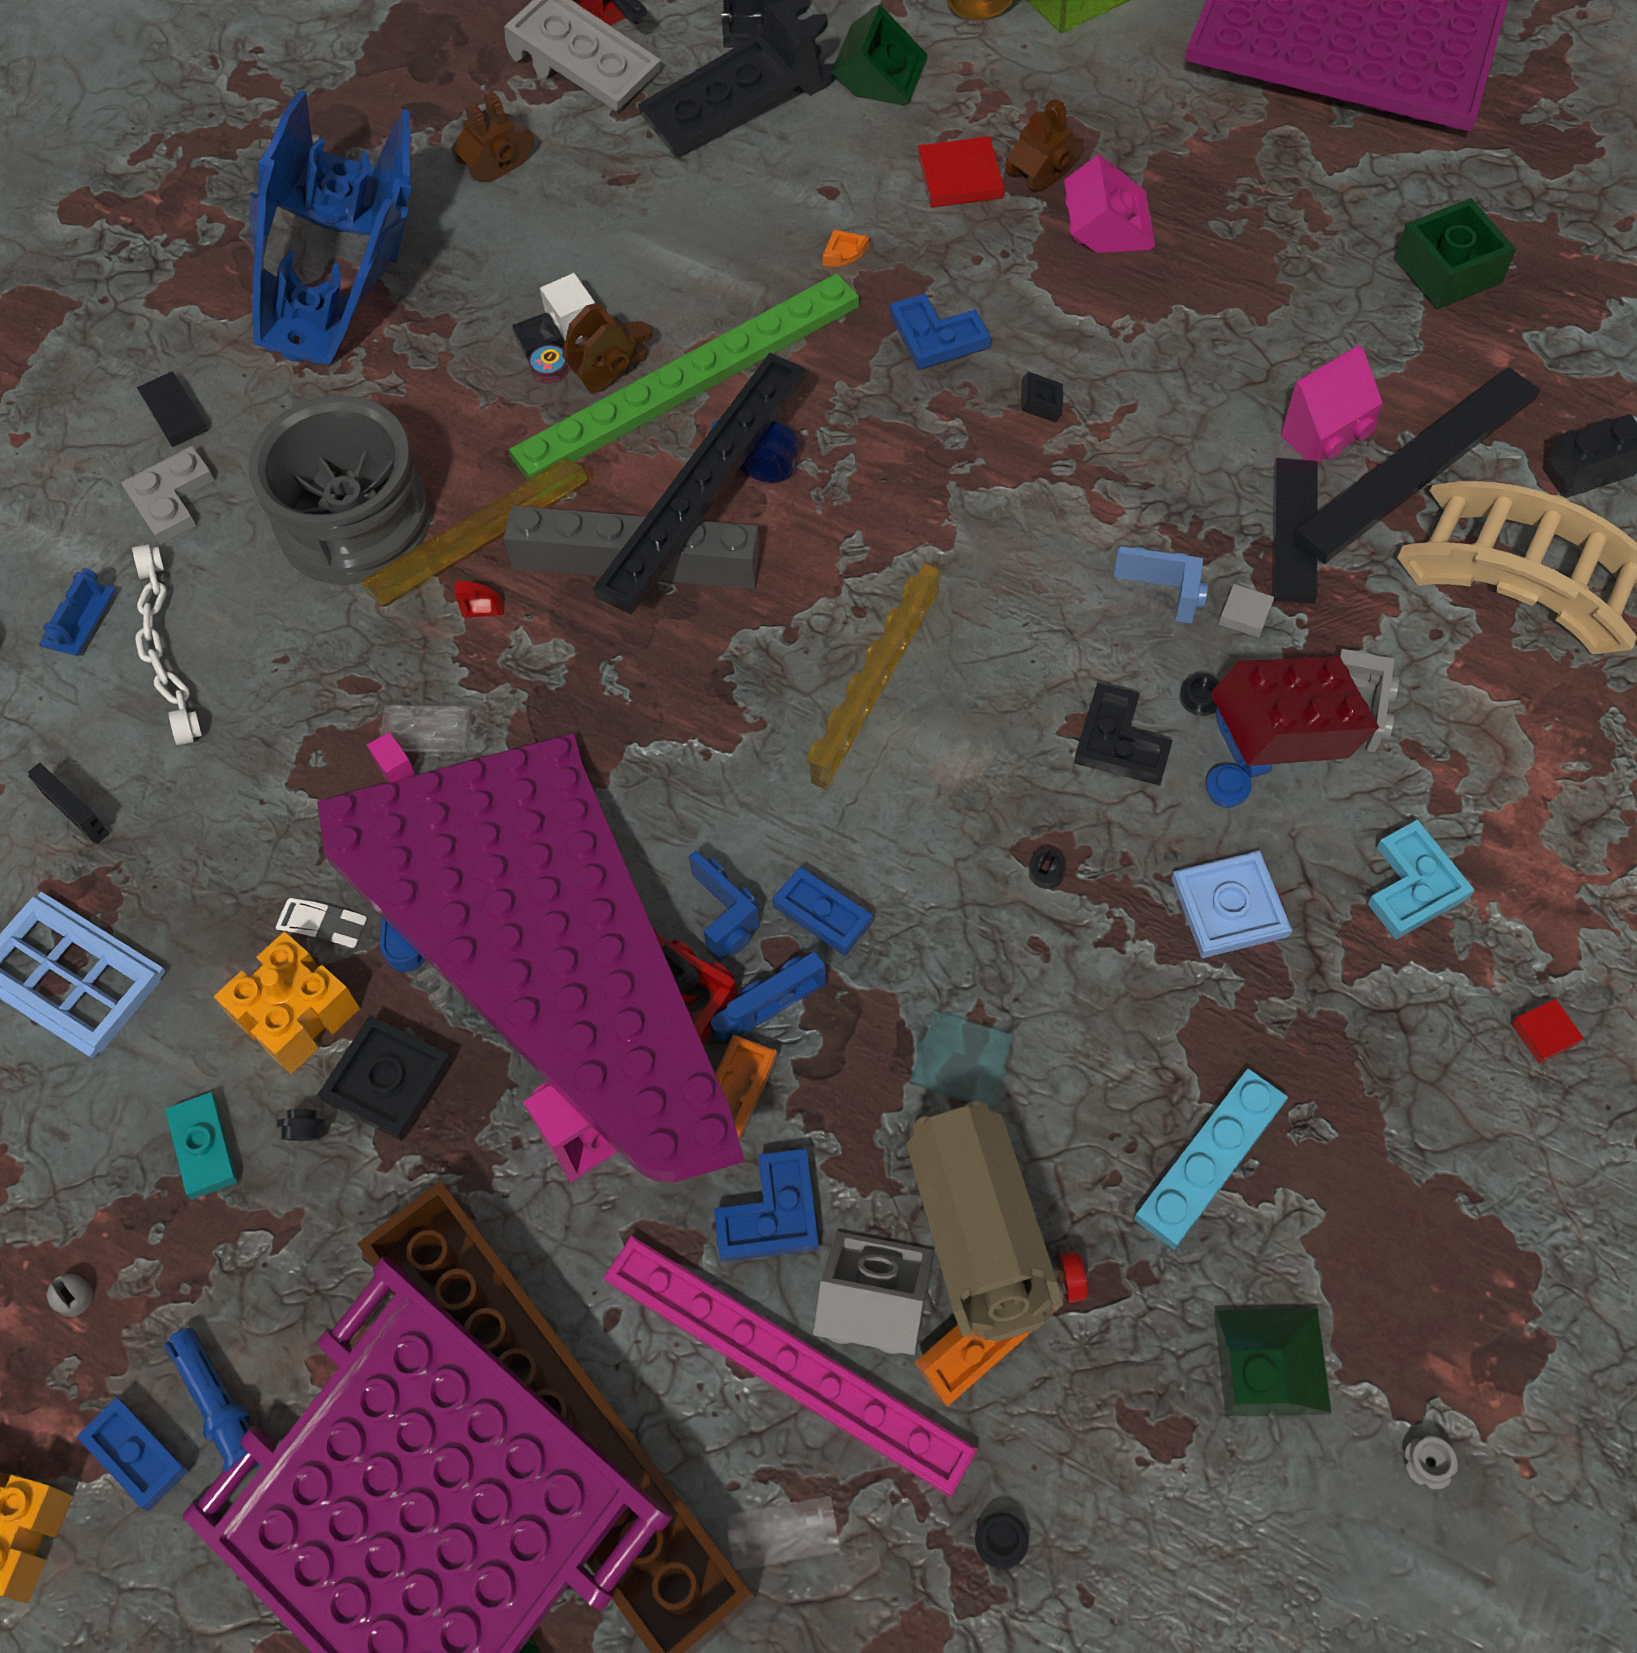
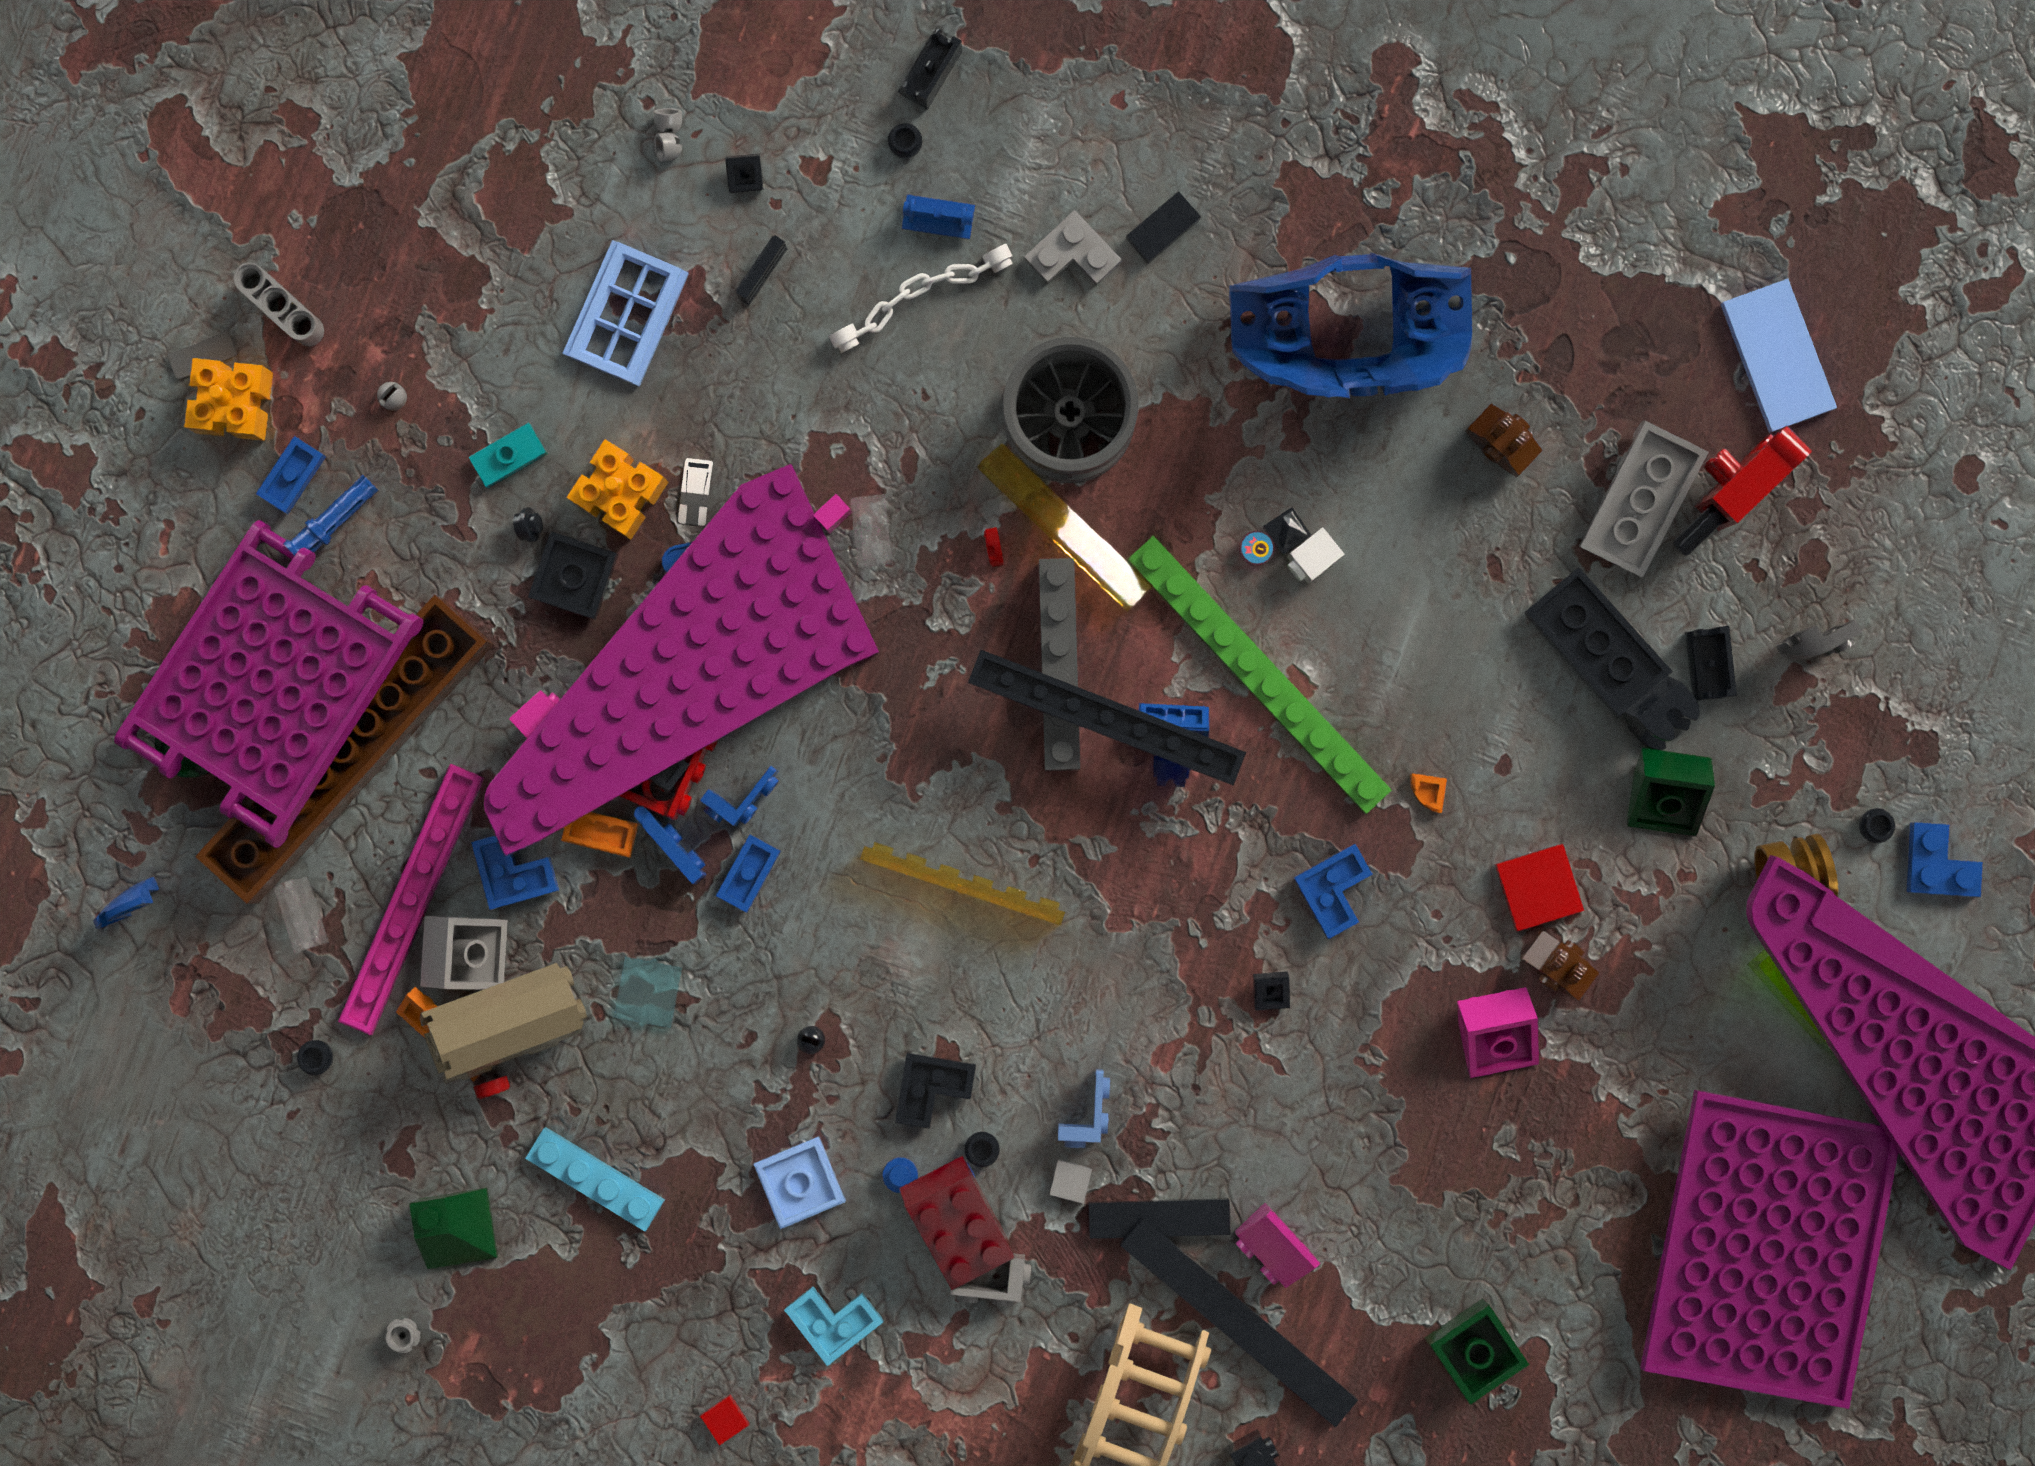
camera: 80 degrees right, 25 degrees up
reddish brown hinge [562,303,653,393] -> none

